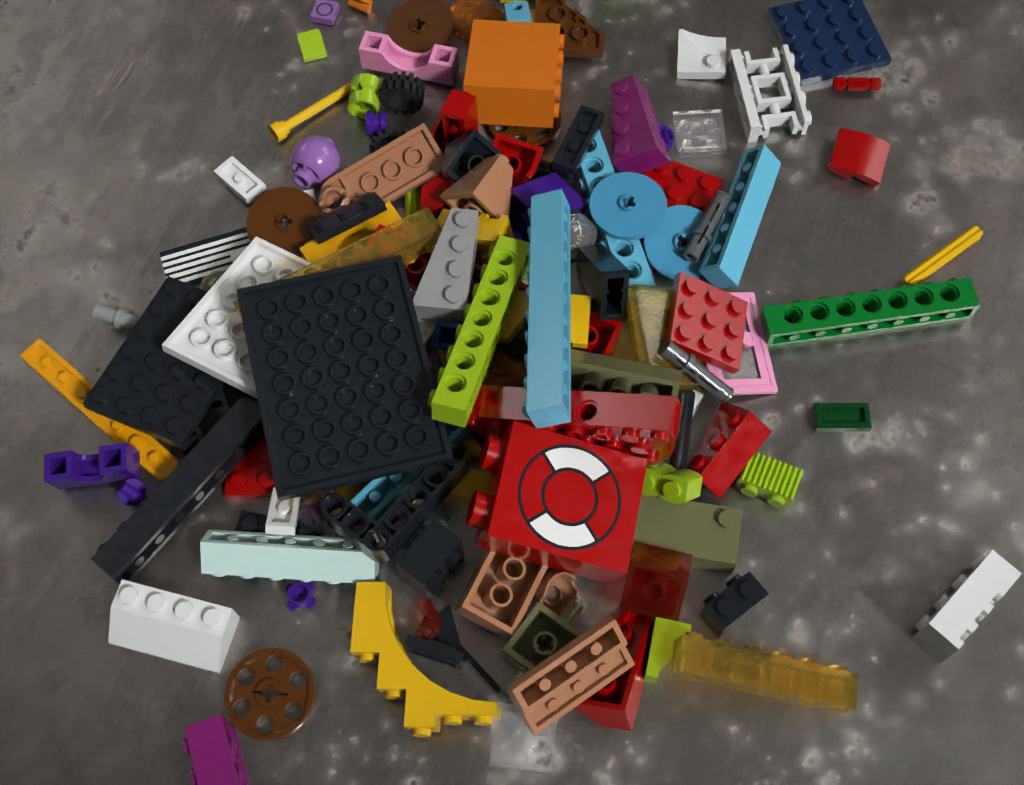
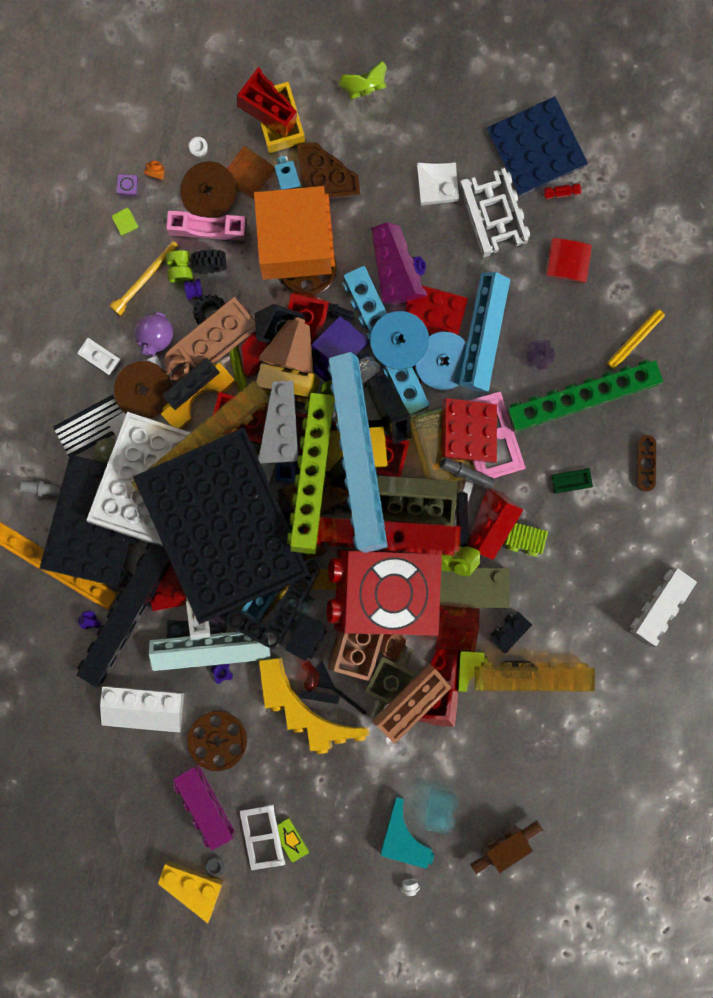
camera: 10 degrees left, 20 degrees up
dark purple arch [44,443,140,489] -> none
red wedge [431,89,479,156] -> none
black plate [552,105,605,176] -> none
clear plate [672,109,727,158] -> none
dark grey pin [683,190,731,263] -> none
none -> clear purple brick [526,339,556,370]
none -> reddish brown beam [636,435,656,492]

